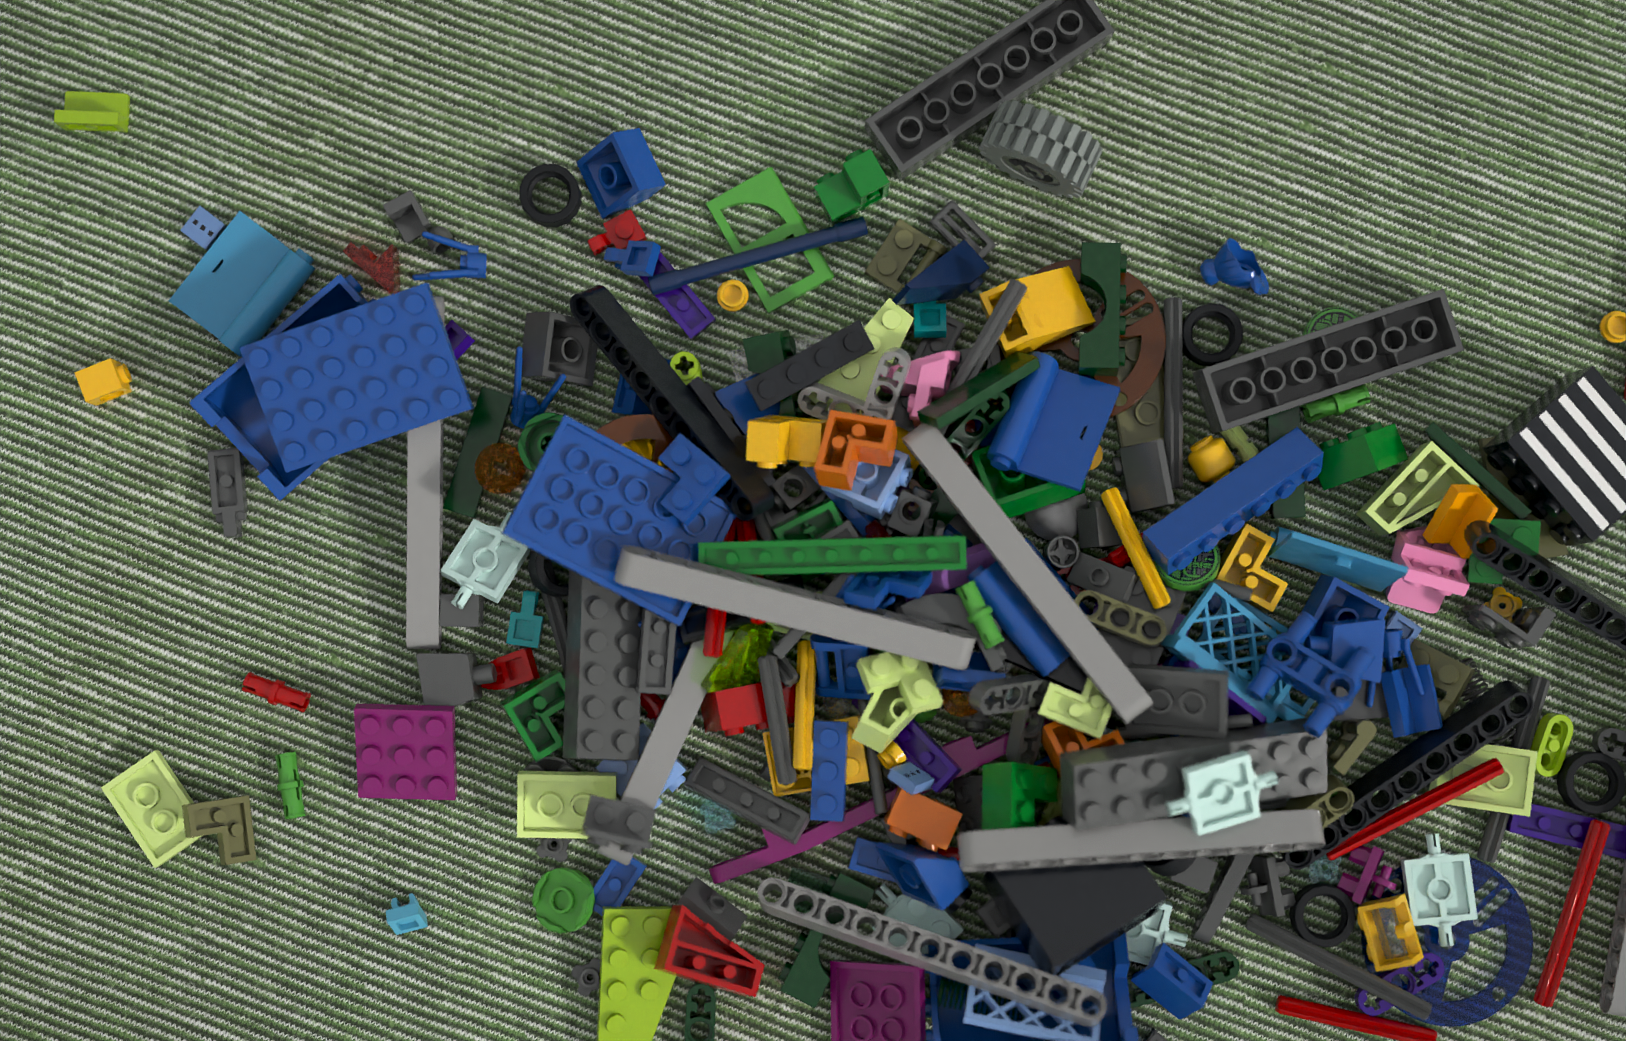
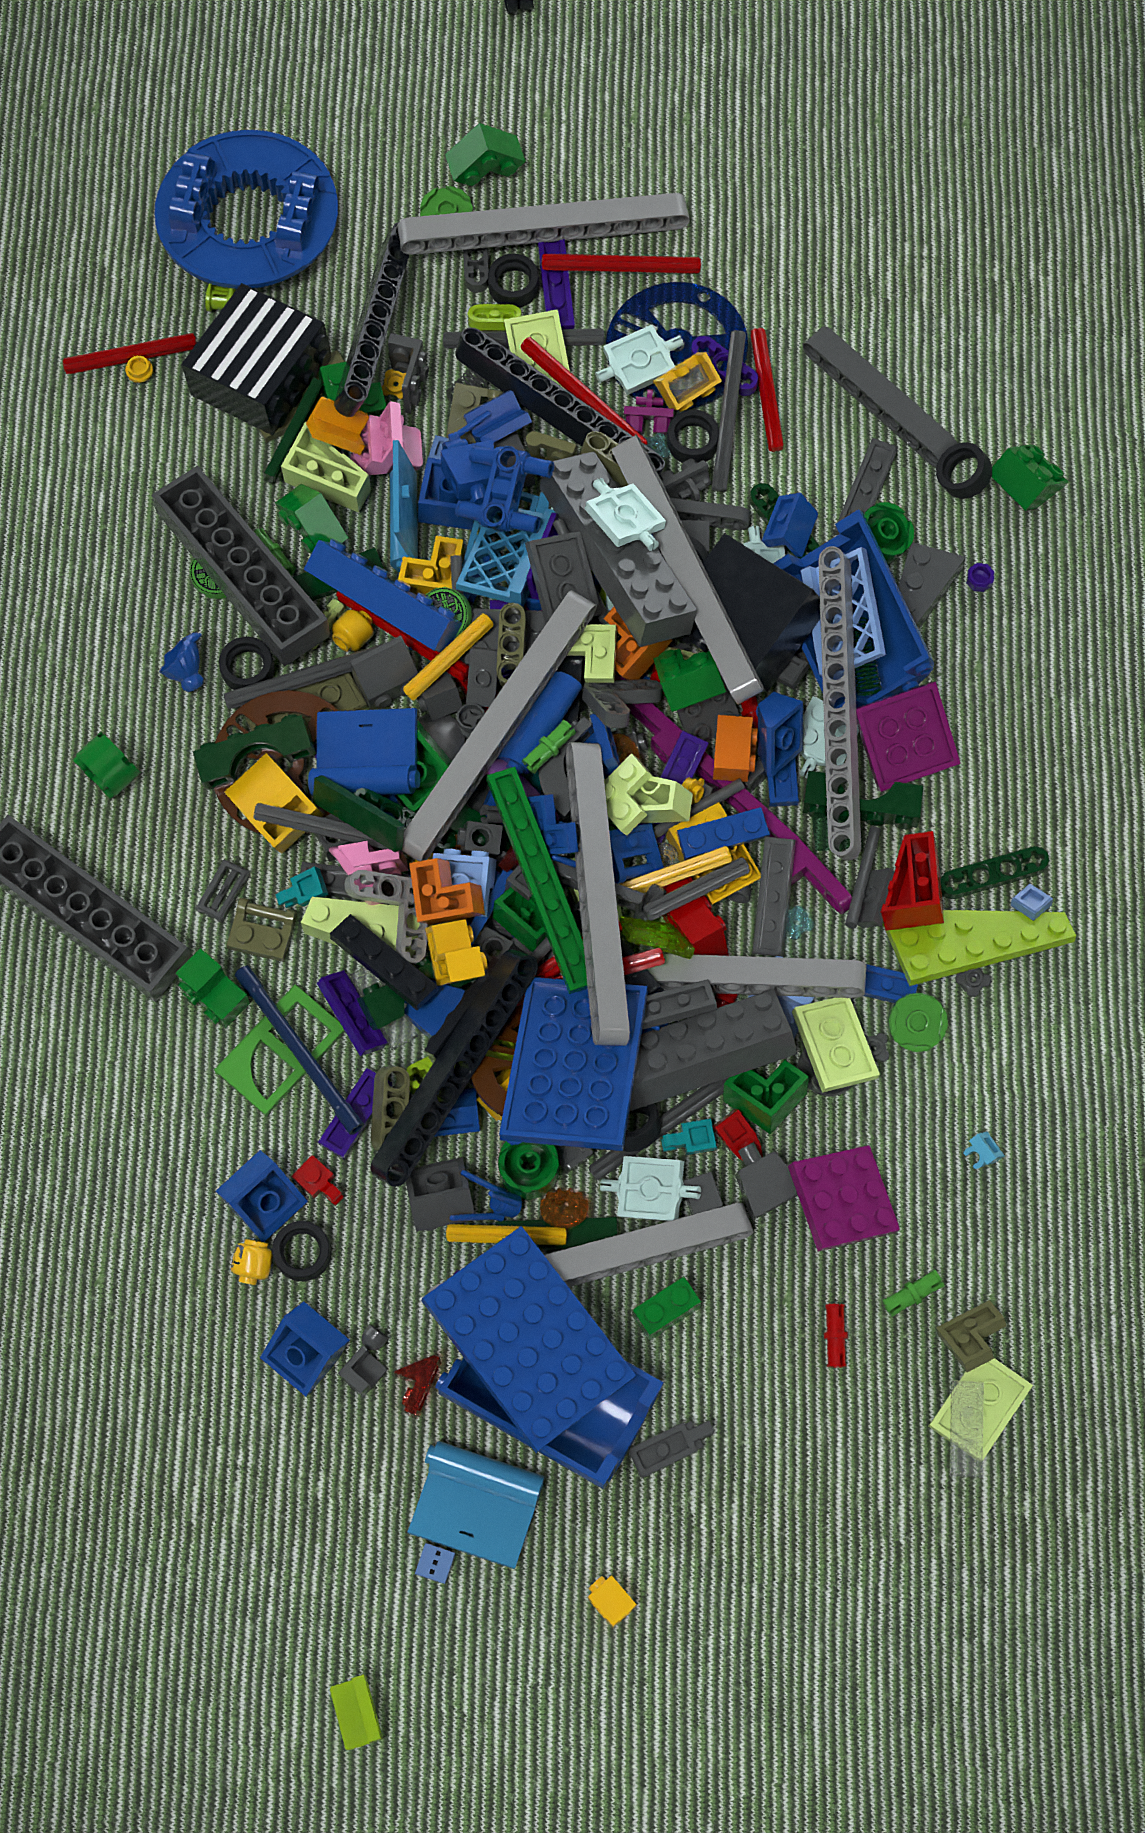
camera: 110 degrees left, 15 degrees down
blue plant [412,231,487,281] -> none
dark grey bracket [581,795,656,855] -> none
blue plate [604,241,661,277] -> none
blue plate [659,434,731,526] -> none
yellow plate [717,279,749,312] -> none
medium blue tile [888,762,935,795] -> none
dark blue slope [892,239,990,305] -> none
light grey wheel [979,100,1103,198] -> none
none -> green brick [72,731,141,800]
none -> yellow head [231,1239,273,1285]
none -> blue slope [260,1301,350,1397]
none -> dark purple plate [317,970,388,1056]
none -> olive beam [371,1066,410,1152]
none -> yellow axle [446,1224,567,1245]
none -> green brick [632,1276,701,1341]
none -> dark grey bar [845,826,881,929]
none -> clear tile [950,1380,984,1478]

